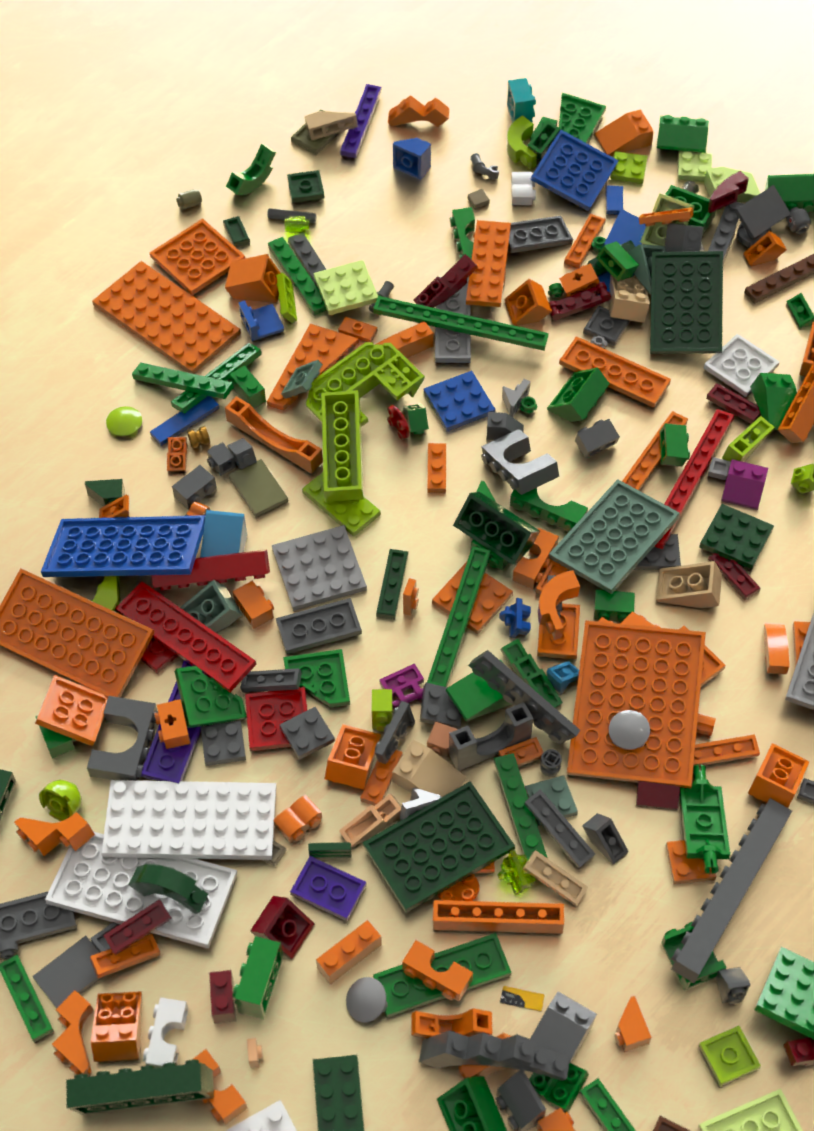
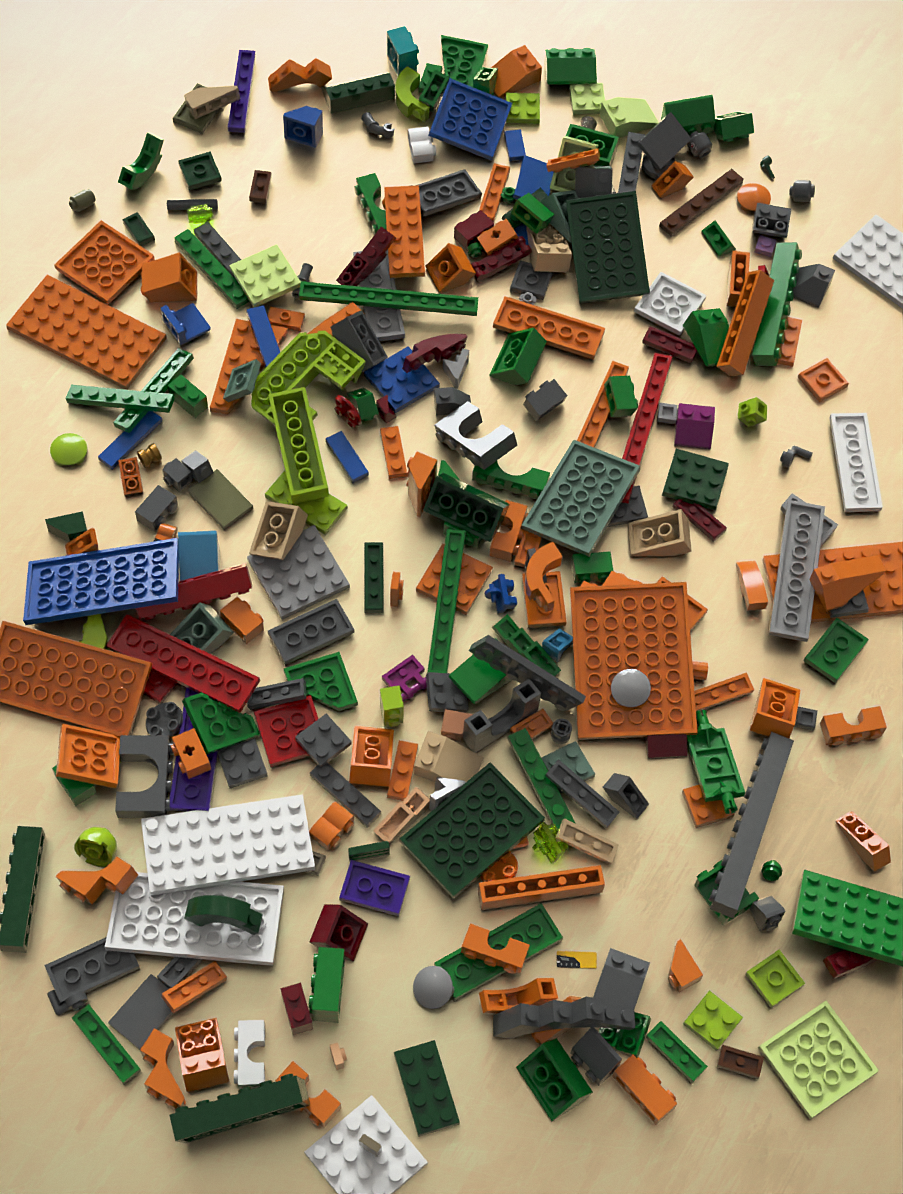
camera: 15 degrees left, 5 degrees up
dark red plate [103,899,172,955] -> none
orange arch [225,396,323,474] -> none
lime plate [276,272,297,323] -> none
orange brick [316,920,382,985] -> none
dark grey wing [375,701,415,764] -> none
dark tan tile [467,189,490,209] -> none
green plate [520,397,538,414] -> none
dark red slope [708,171,749,213] -> none
lime slope [722,416,775,462] -> none
none -> dark grey dish [146,702,183,737]
none -> blue tile [246,306,280,367]
none -> reddish brown plate [249,170,272,203]
none -> tan slope [249,501,308,560]
none -> dark grey plate [310,763,381,828]
none -> dark green slope [321,72,395,114]
none -> blue tile [326,431,369,483]
none -> dark grey slope [330,310,388,373]
none -> dark red slope [376,395,397,423]
none -> dark red slope [402,334,468,373]
none -> orange slope [406,451,437,517]
none -> dark red brick [454,210,494,251]
none -> green slope [473,67,498,95]
none -> lime plate [683,990,743,1051]
none -> green plate [762,860,783,881]

